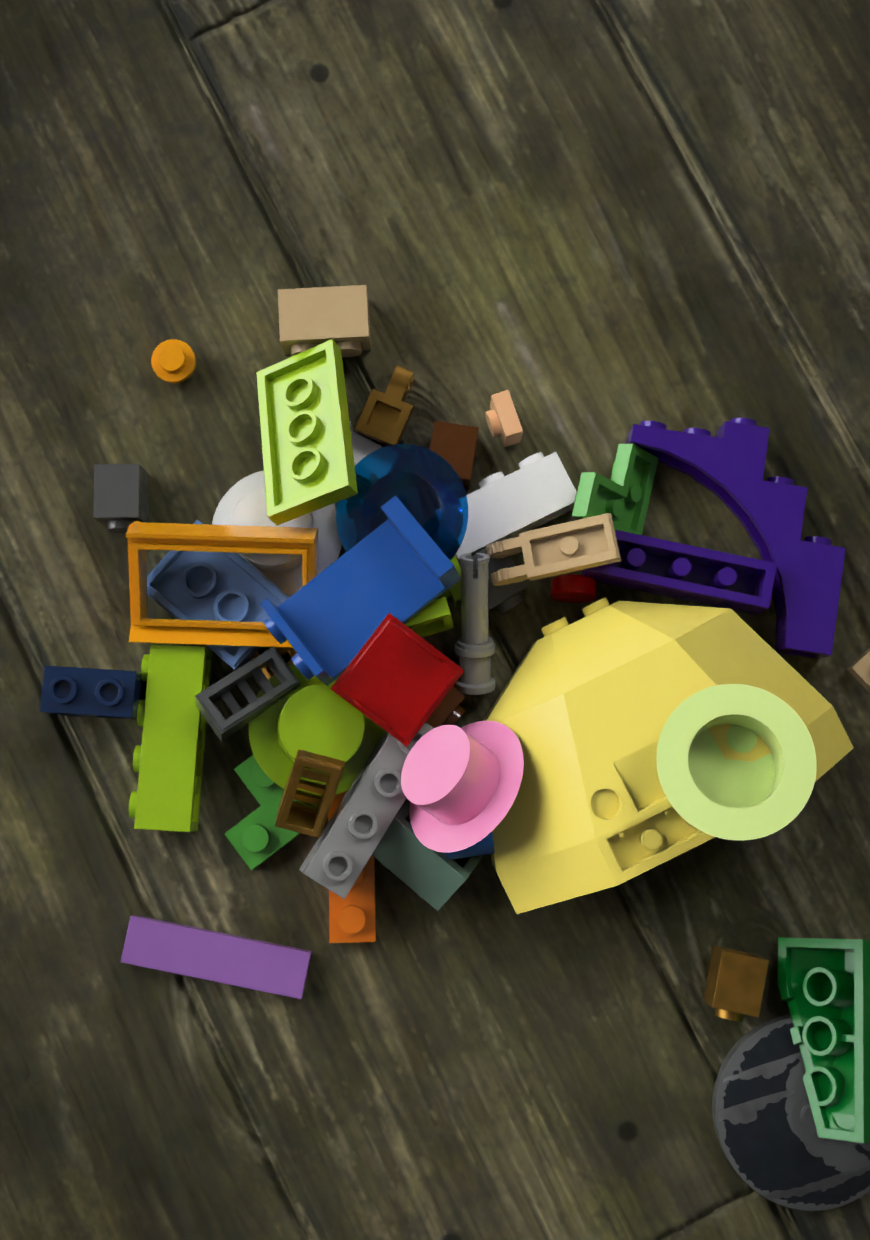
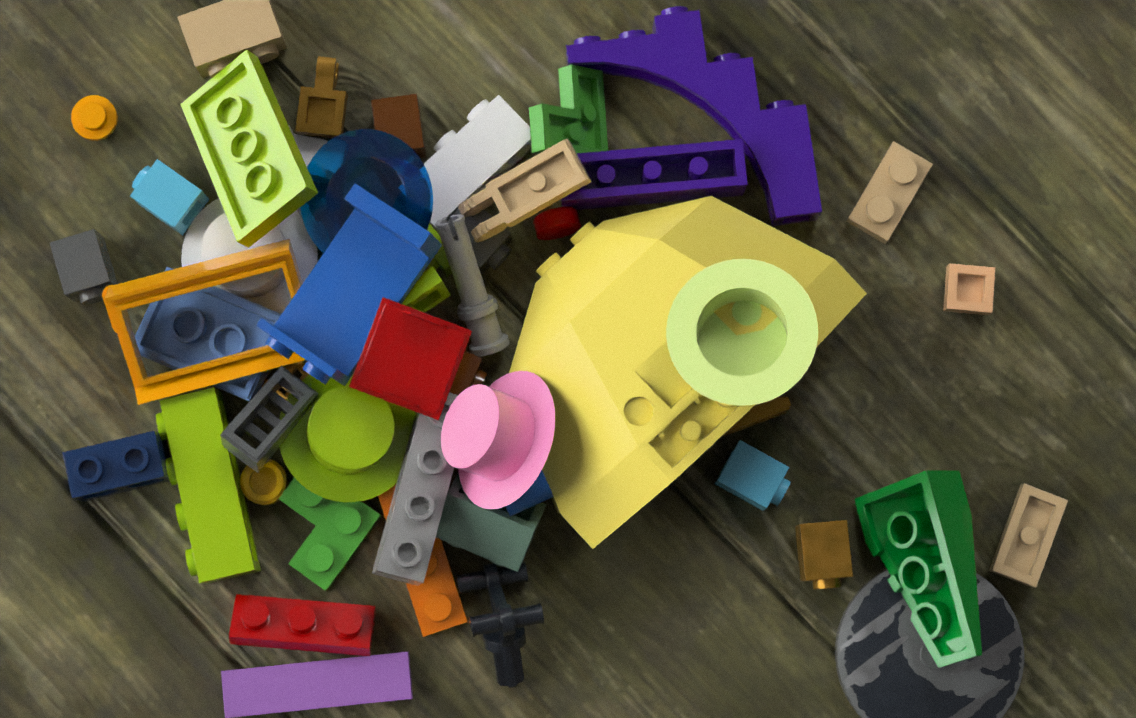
camera: 20 degrees left, 0 degrees up
pearl gold slope [275,749,345,838] -> none
light nougat plate [485,390,523,447] -> none
none -> medium azure brick [130,159,209,236]
none -> red plate [229,594,376,656]
none -> yellow tile [240,459,289,505]
none -> black axle [456,562,544,688]
none -> medium azure brick [714,440,791,511]

